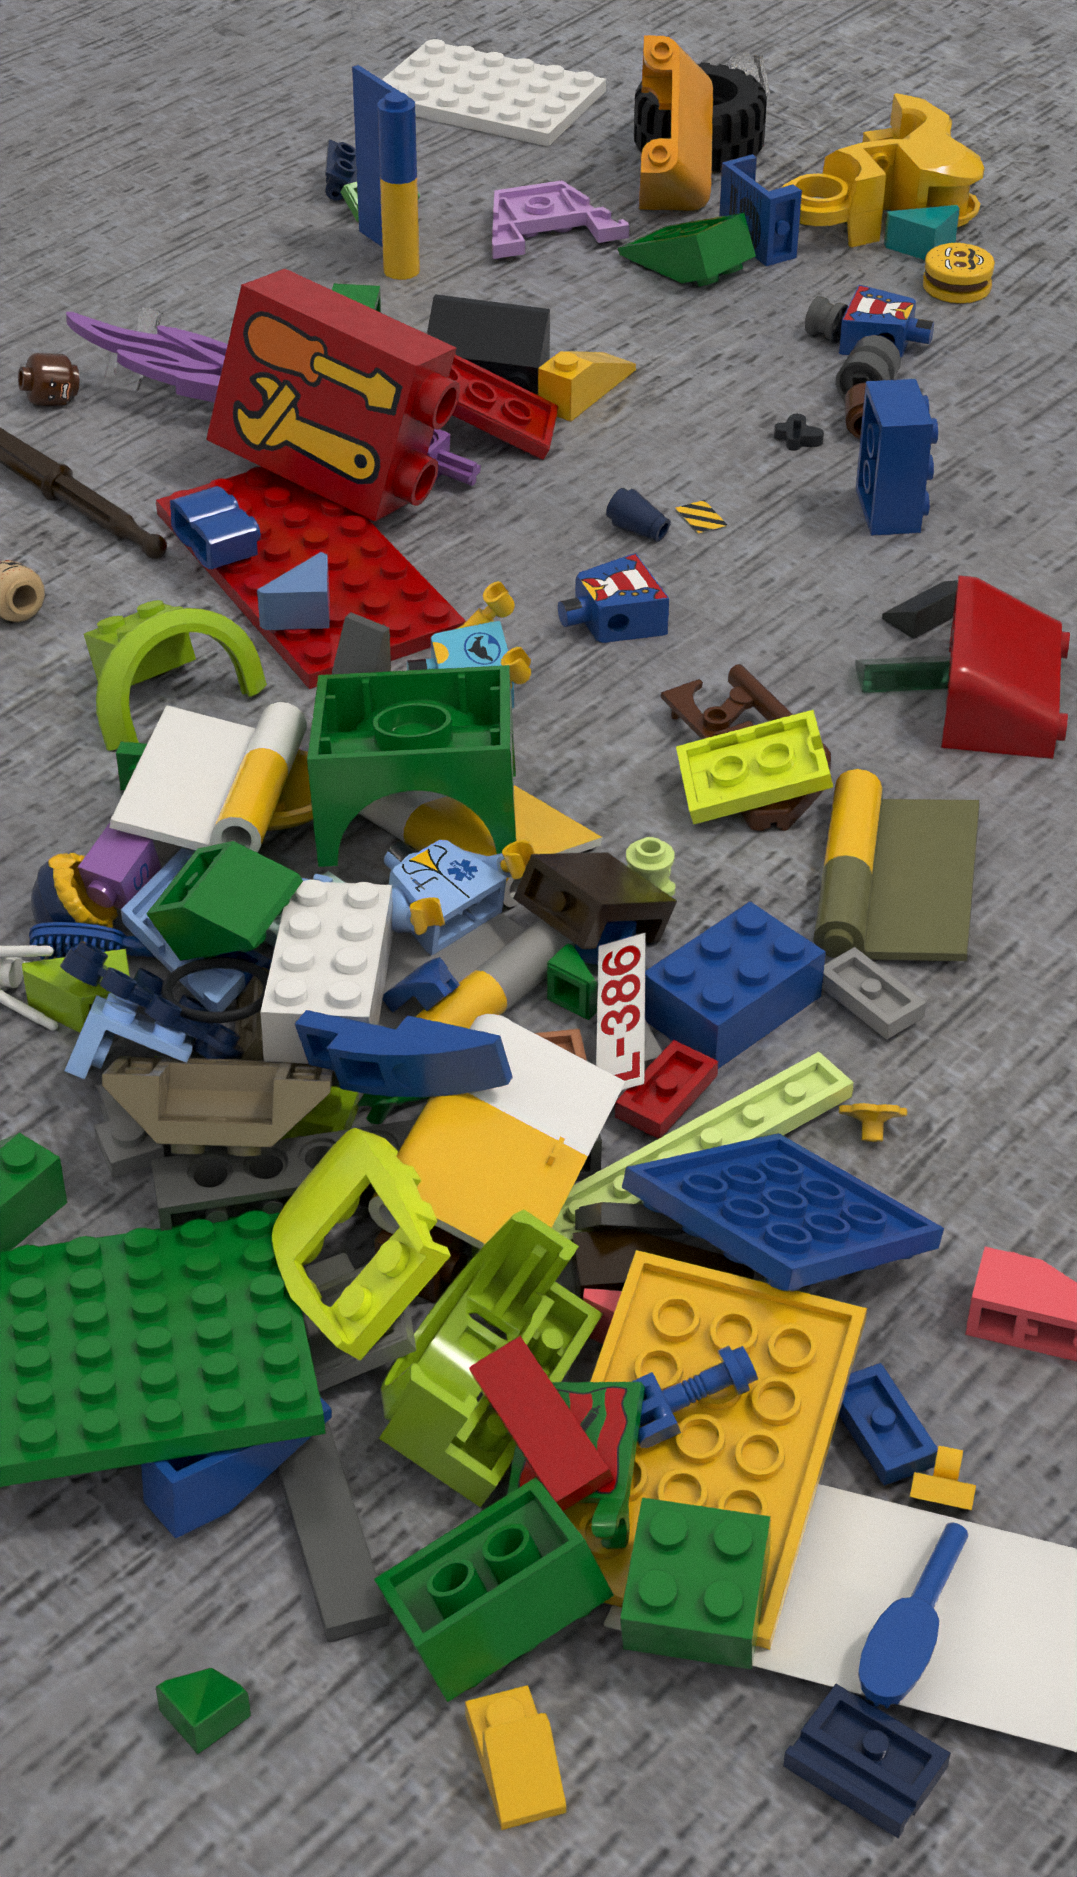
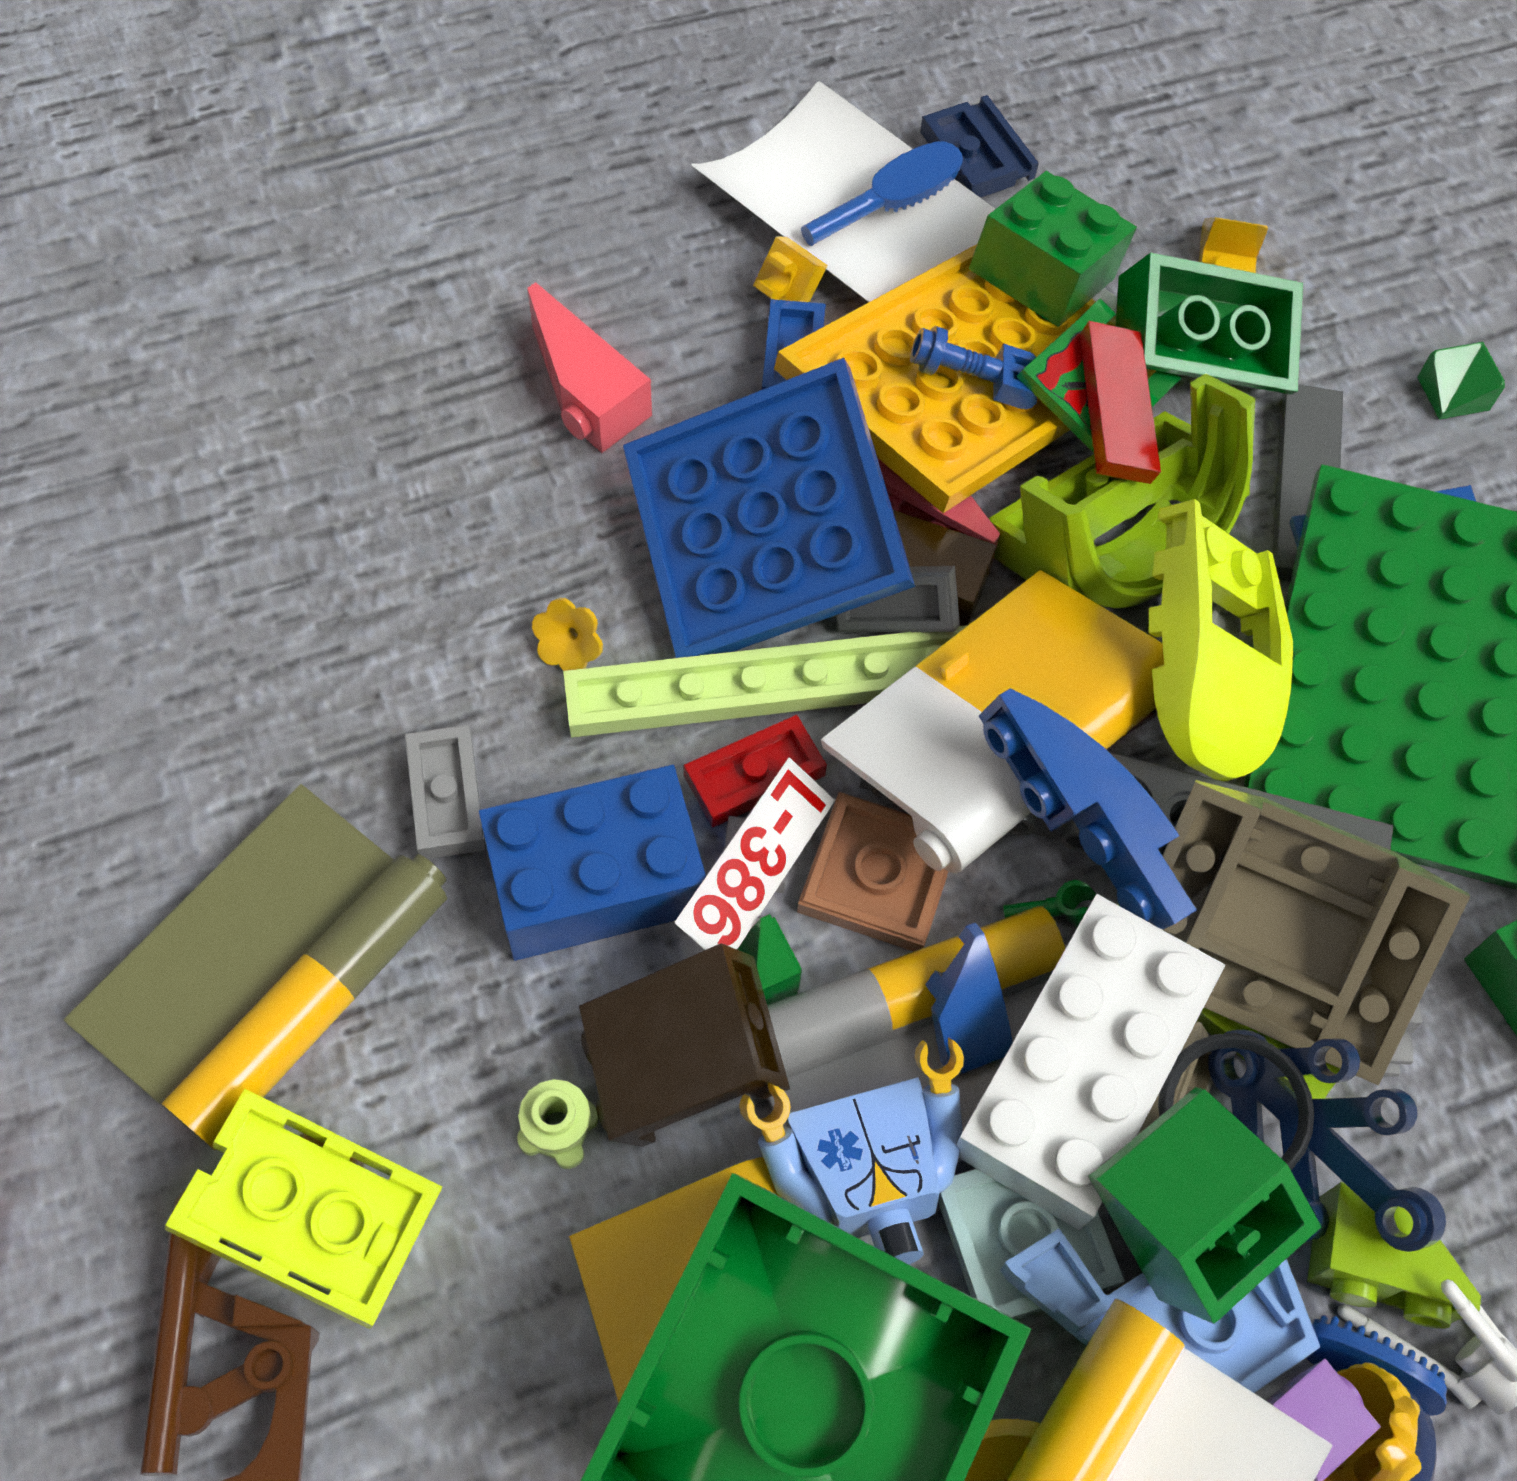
camera: 155 degrees left, 20 degrees up
light blue bracket [64,993,194,1079] -> none

